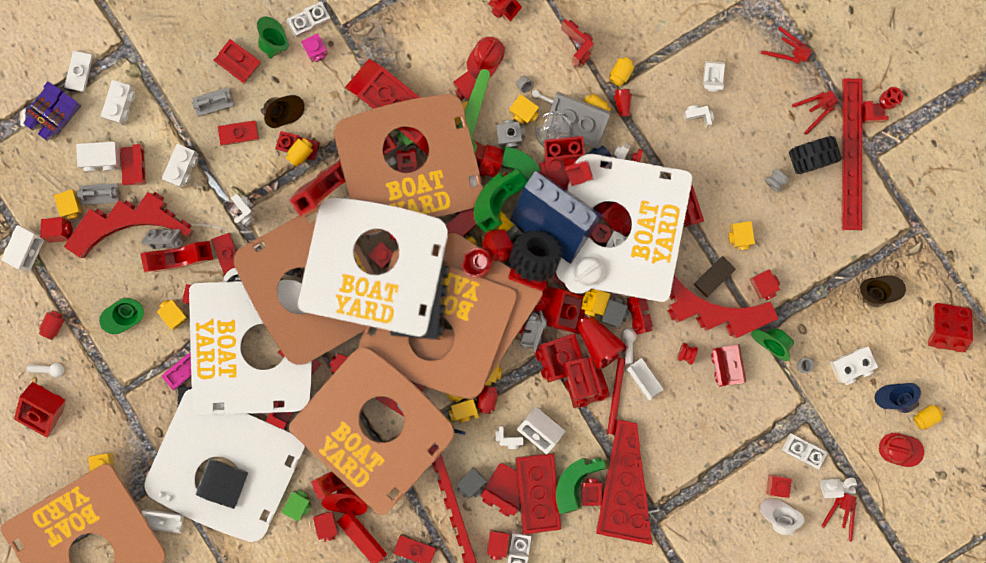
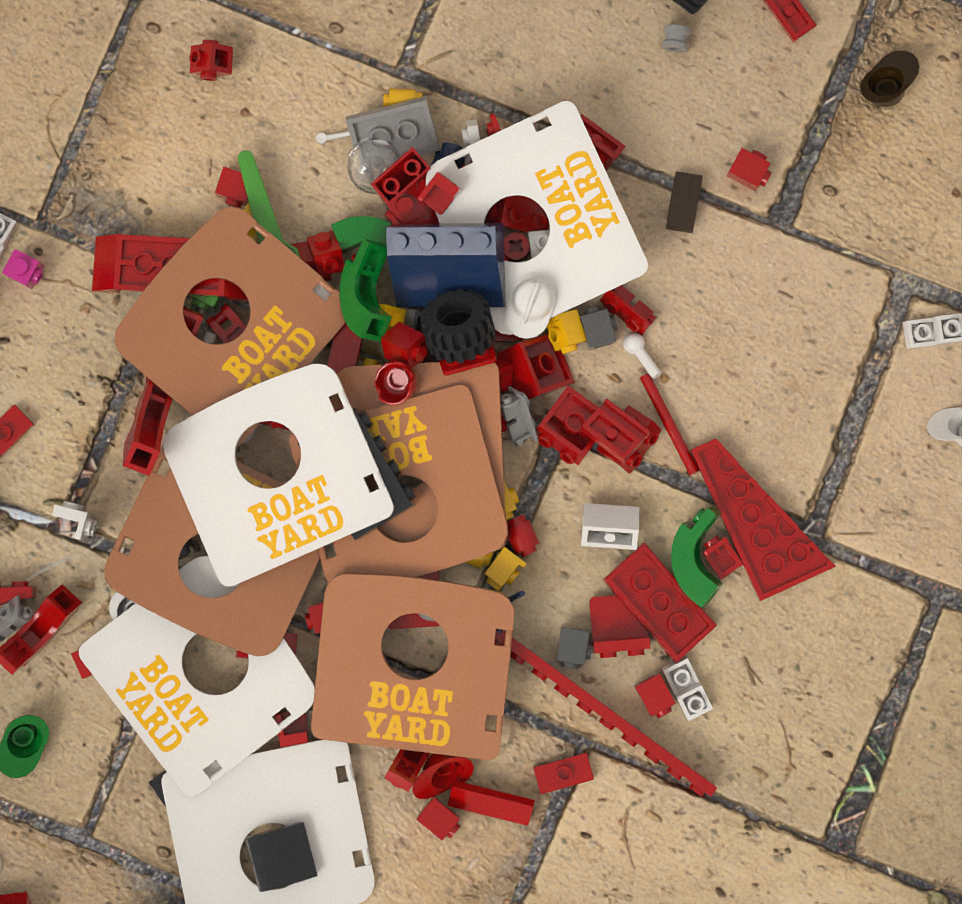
camera: 25 degrees left, 0 degrees up
yellow brick [157,299,189,330] -> none
dark pink plate [161,352,191,391] -> none
red plate [211,233,237,275] -> none
dark brown piece [261,95,305,128] -> none
red slope [275,131,320,161] -> none
bright green brick [281,490,312,522] -> none
yellow brick [285,138,313,167] -> none
red brick [368,242,393,270] -> none
red piece [467,37,505,79] -> none
white bracket [495,426,523,449] -> none
light grey brick [496,120,525,148] -> none
yellow brick [509,94,539,125] -> none
light grey hinge [516,76,533,93] -> none
red bracket [561,19,594,68] -> none
red cone [578,316,628,371] -> none
yellow brick [609,57,635,87] -> none
red cone [613,89,632,117] -> none
white panel [626,358,664,401] -> none
red arch [667,274,779,338] -> none
red wheel [677,342,698,365] -> none
white bracket [683,105,714,127] -> none
bracket [711,344,746,387] -> none
yellow brick [728,221,755,251] -> none
green piece [751,328,794,361] -> none
red brick [766,475,792,498] -> none
light grey hinge [797,358,814,373] -> none
white brick [829,346,878,385] -> none

